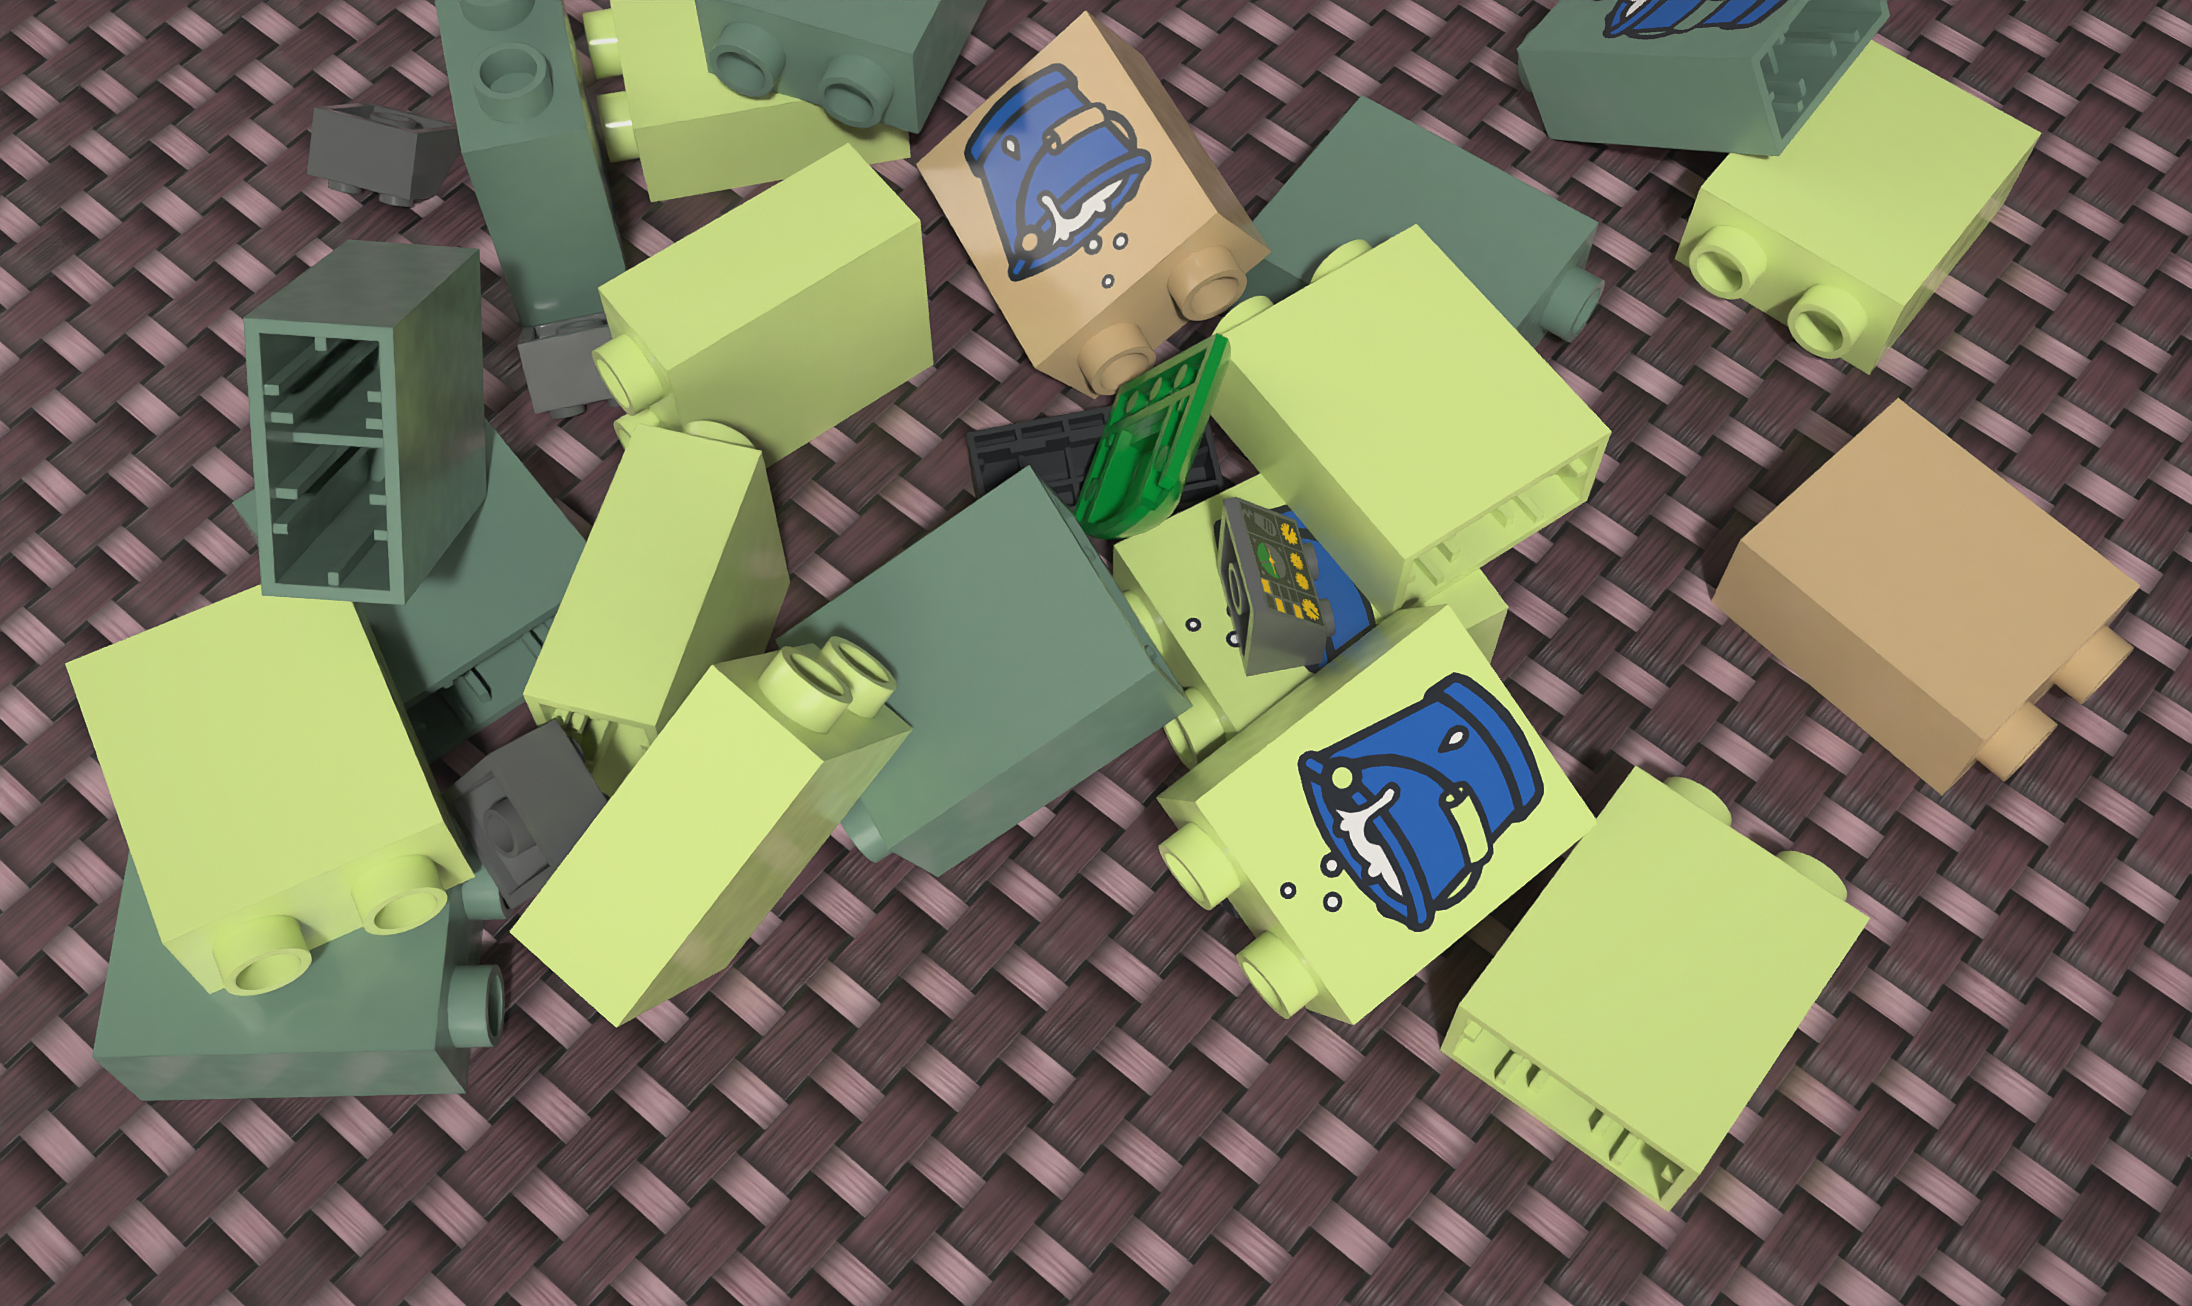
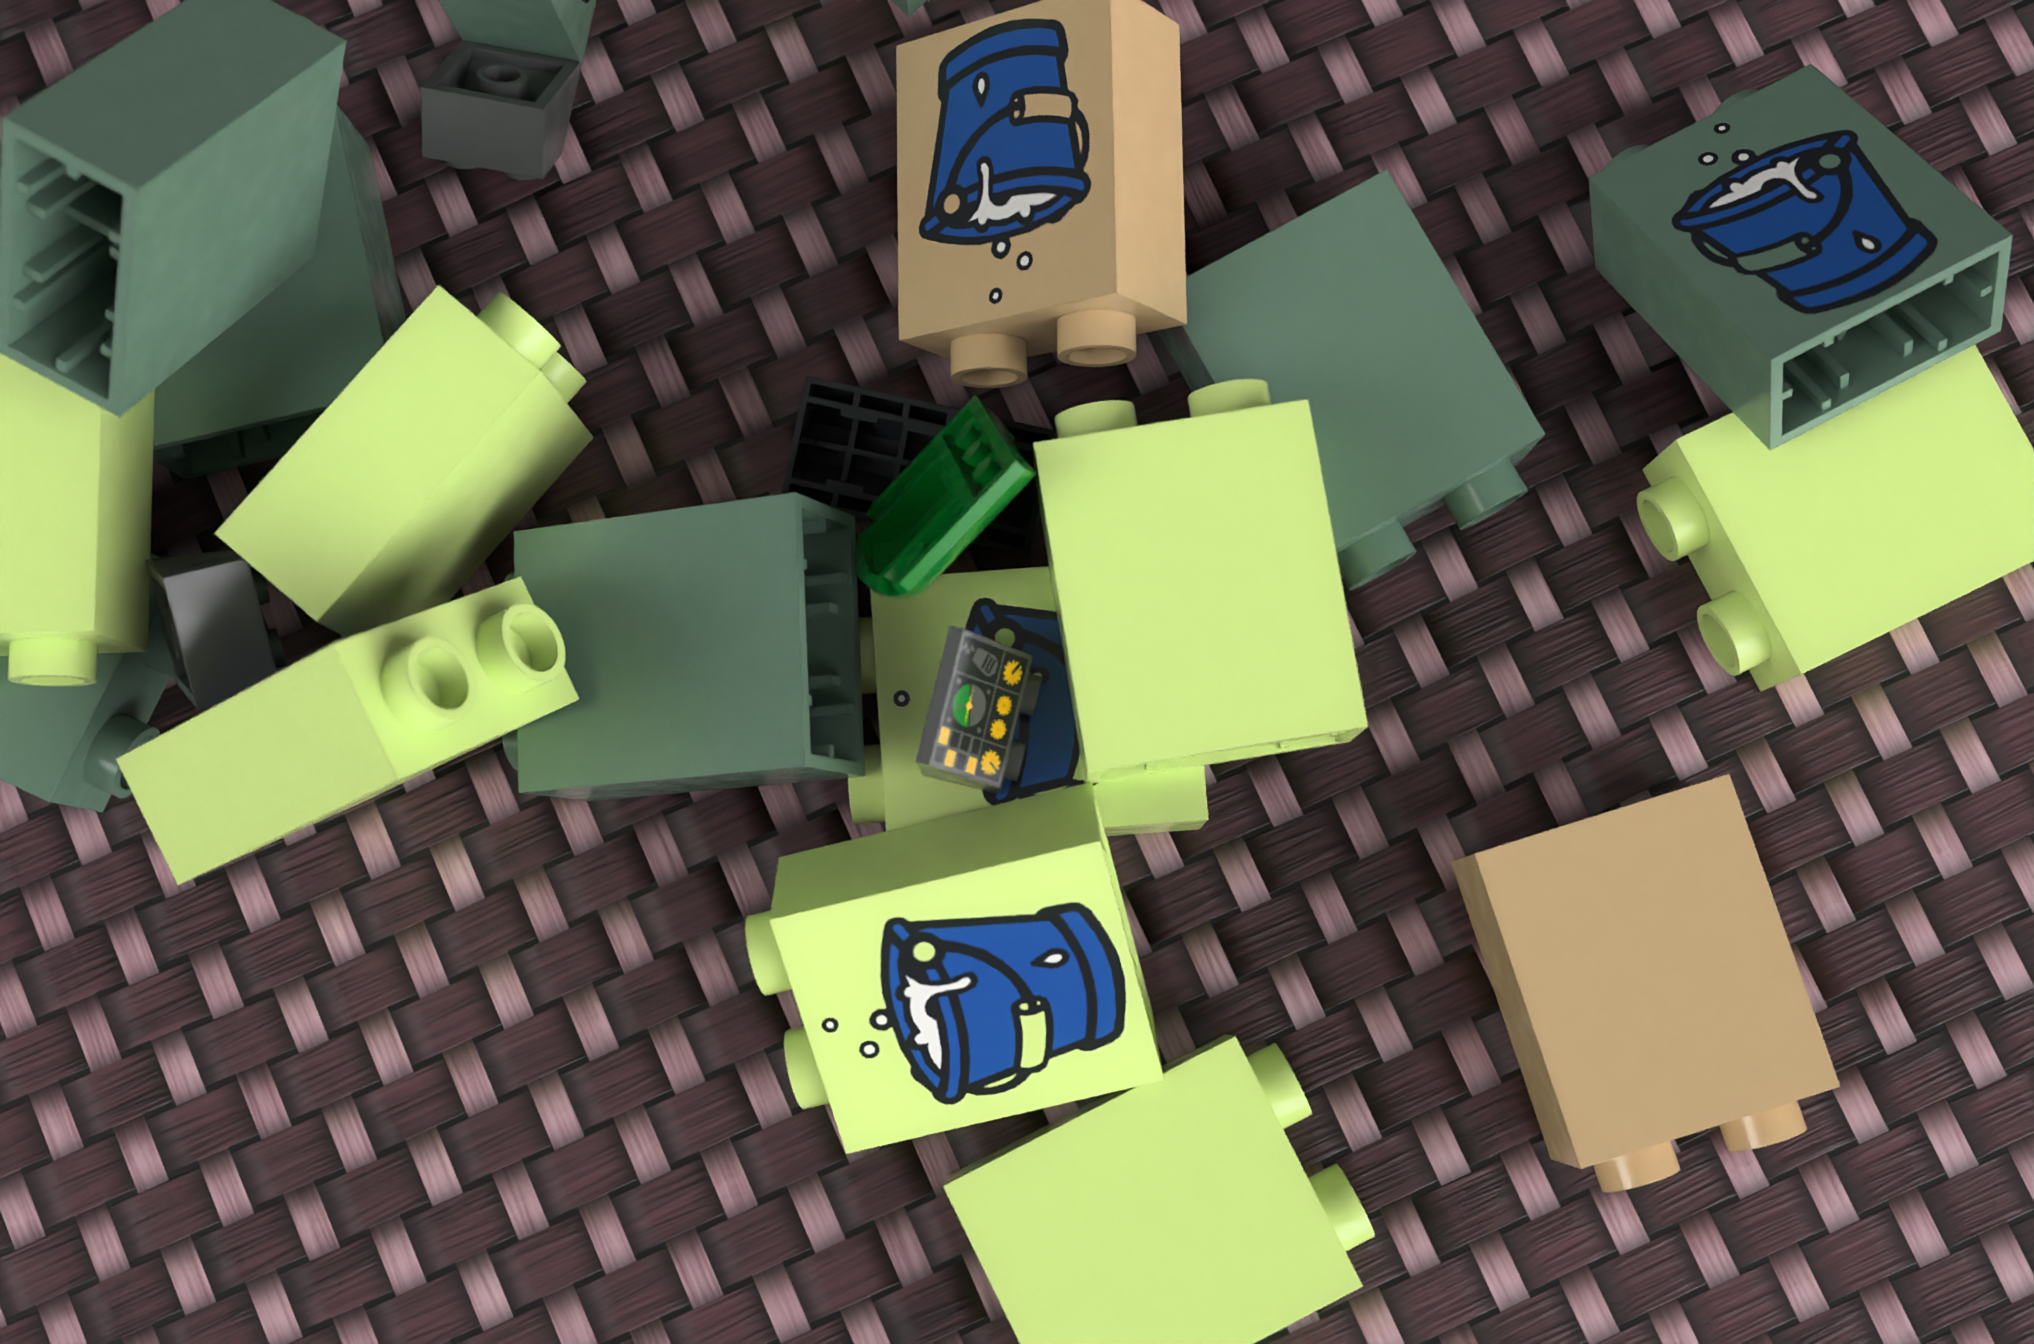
camera: 30 degrees right, 20 degrees up
yellowish green brick [592,142,934,468] -> none

